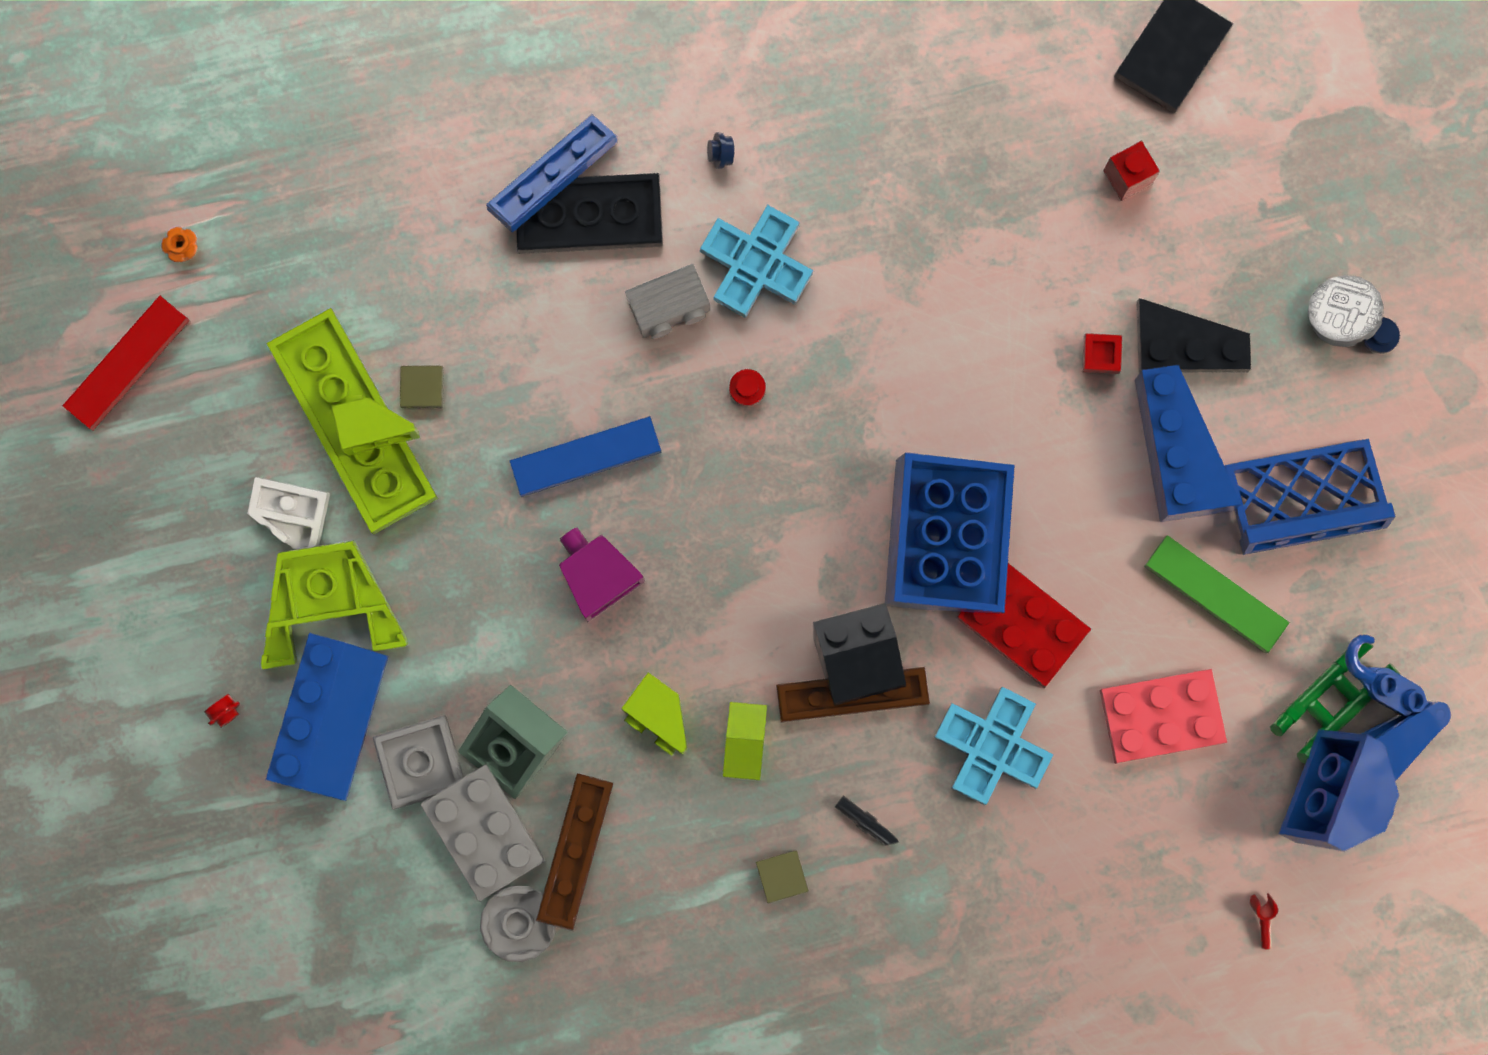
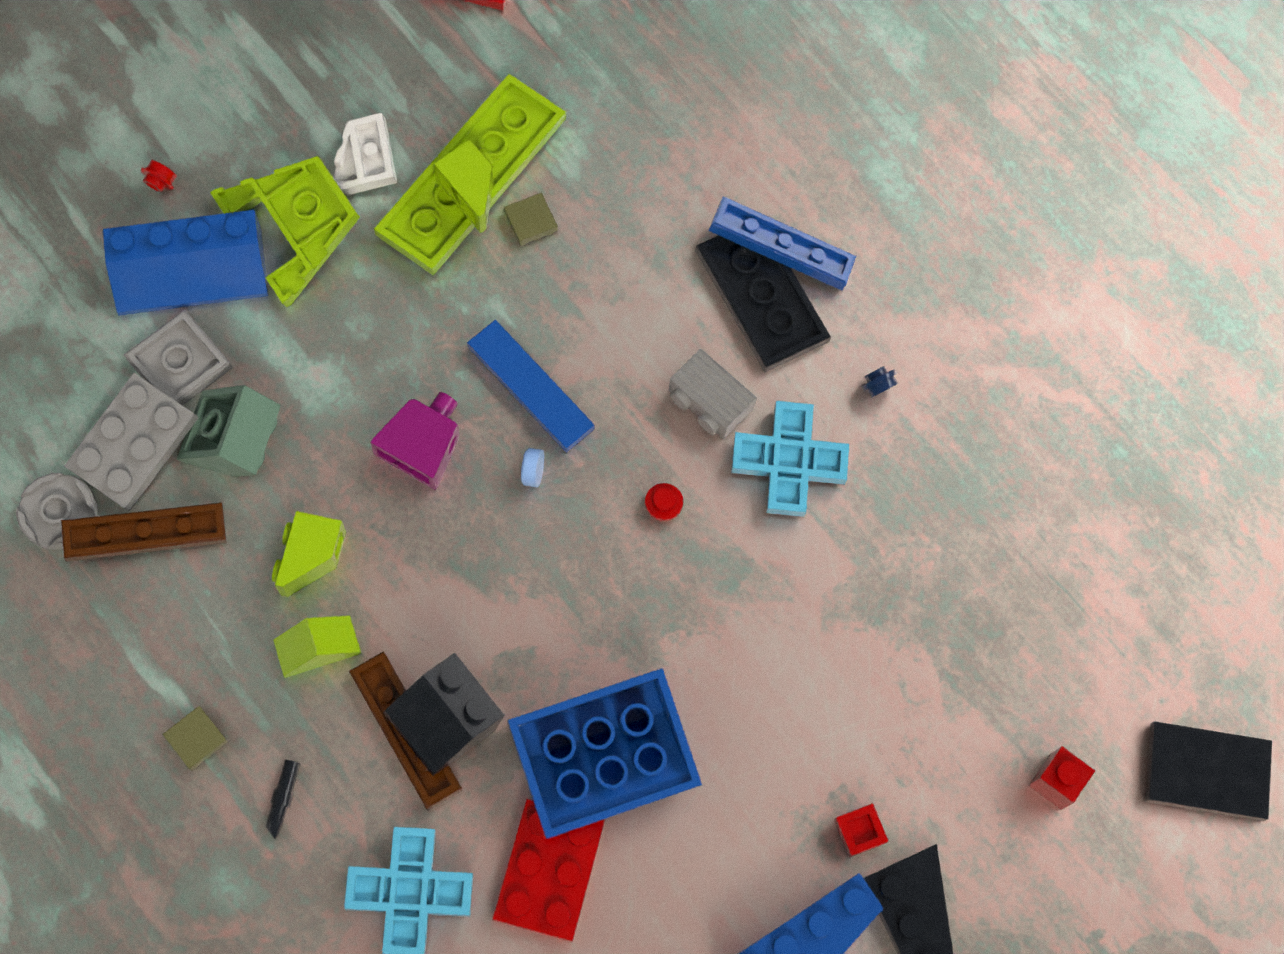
camera: 60 degrees right, 10 degrees down
none -> light blue tile [521,448,544,488]

